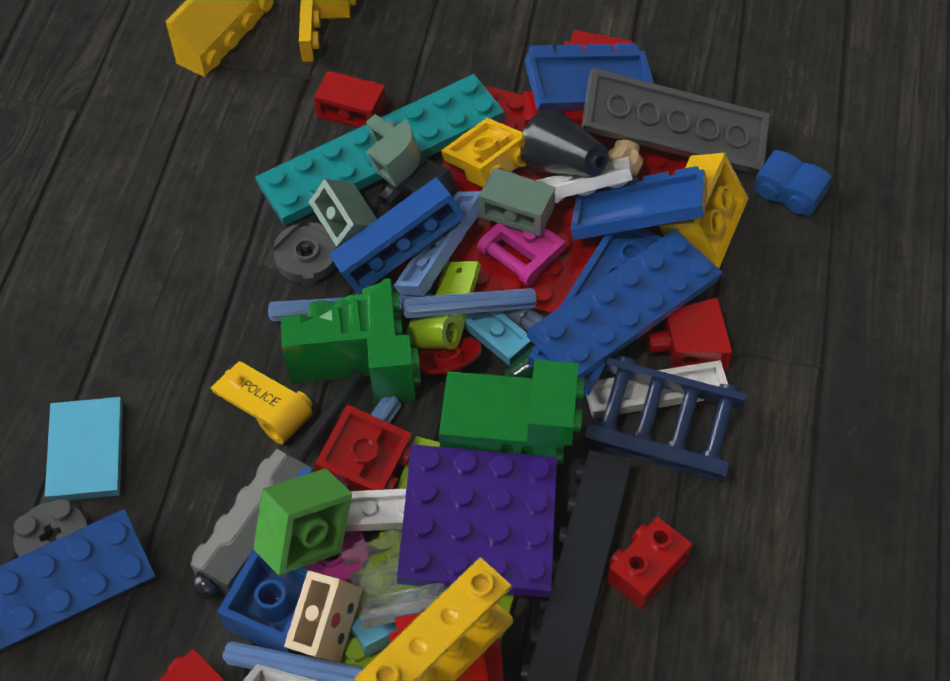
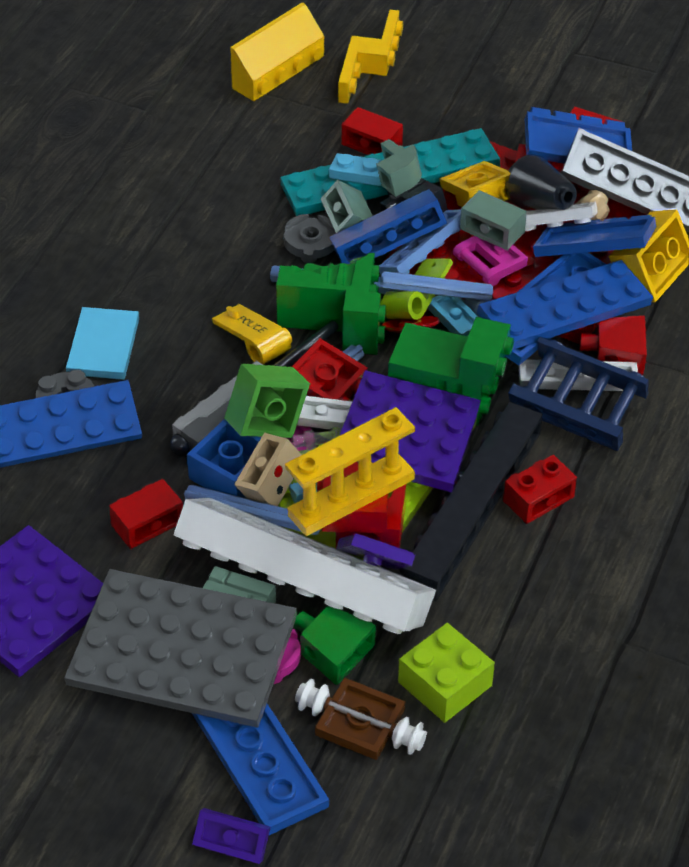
camera: 10 degrees right, 10 degrees down
none -> medium azure plate [329,153,382,186]

